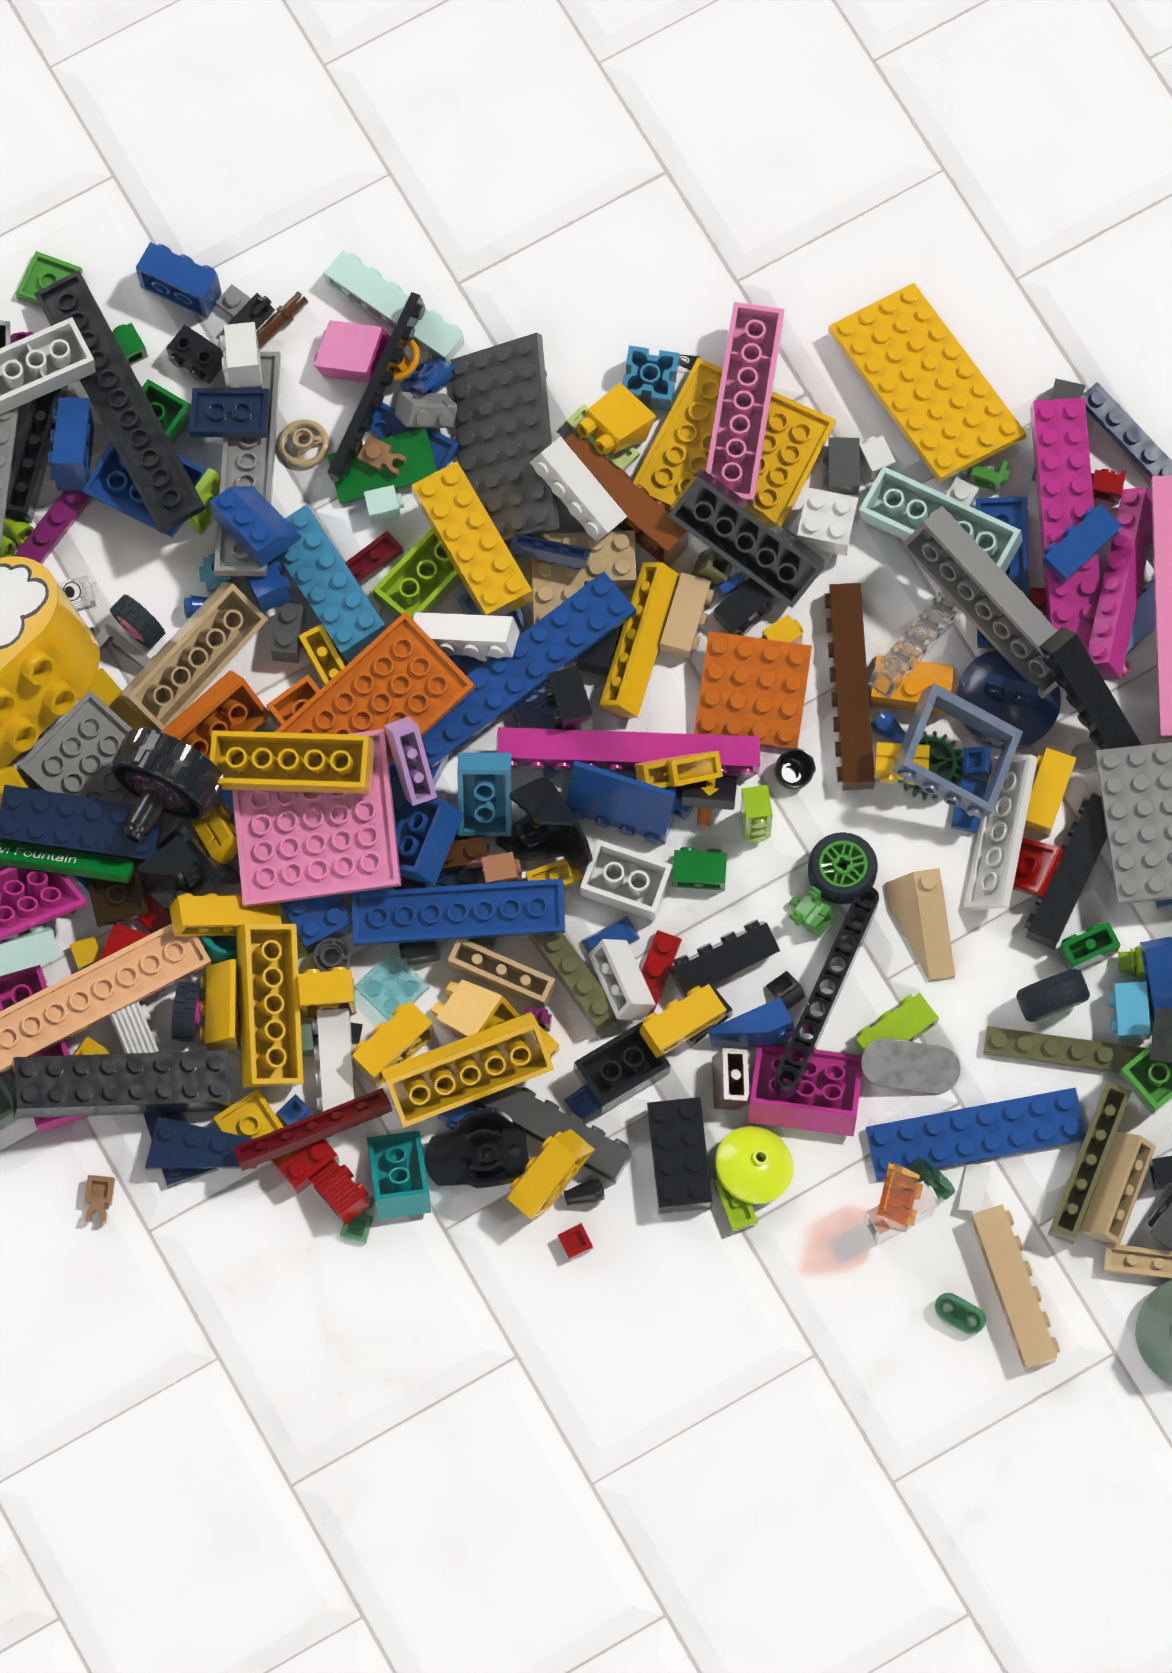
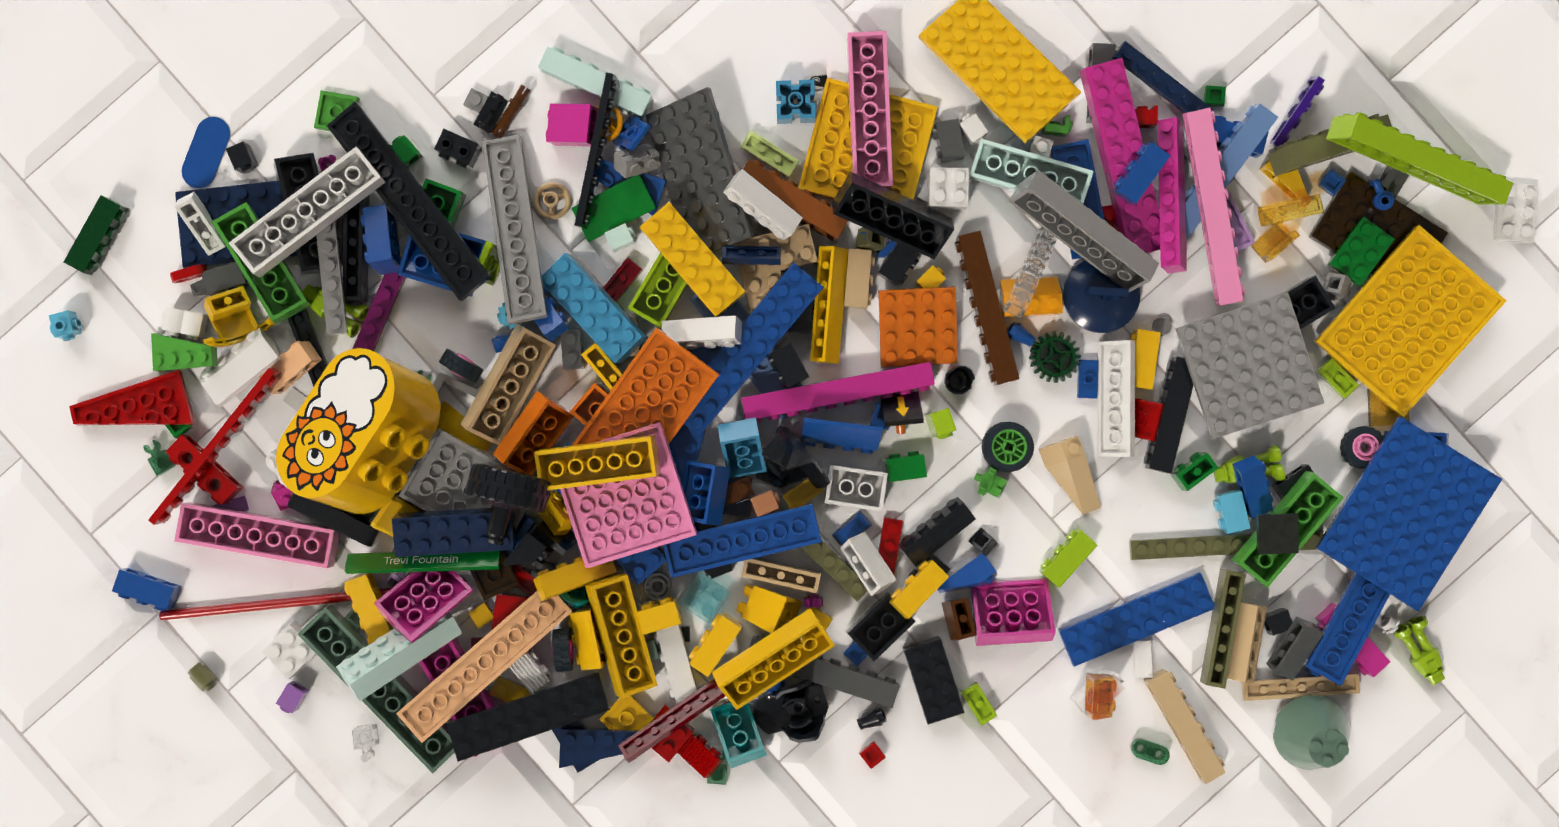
camera: 15 degrees left, 15 degrees up
clear brick [58,575,99,611] -> none
medium nougat plate [84,1175,116,1224] -> none
blue brick [136,242,222,319] -> none
dark blue plate [189,388,270,438] -> none
blue slope [209,486,302,568] -> none
white brick [220,322,263,388] -> none
blue plate [277,1094,314,1125] -> none
medium nougat plate [357,435,407,476] -> none
lavender brick [384,717,437,806] -> none
yellow brick [507,1129,595,1219] -> none
yellow hips [577,382,656,455] -> none
yellow slope [635,751,723,788] -> none
neon yellow dish [715,1126,794,1204] -> none
black beam [774,886,879,1098] -> none
flat silver sticker [861,1038,960,1094] -> none
yellow brick [874,742,930,785] -> none
sand blue window [892,683,1023,819] -> none
clear green plate [910,1156,955,1200] -> none
blue tile [962,746,992,776] -> none
black wheel [1016,969,1090,1022] -> none
black brick [1039,627,1142,750] -> none

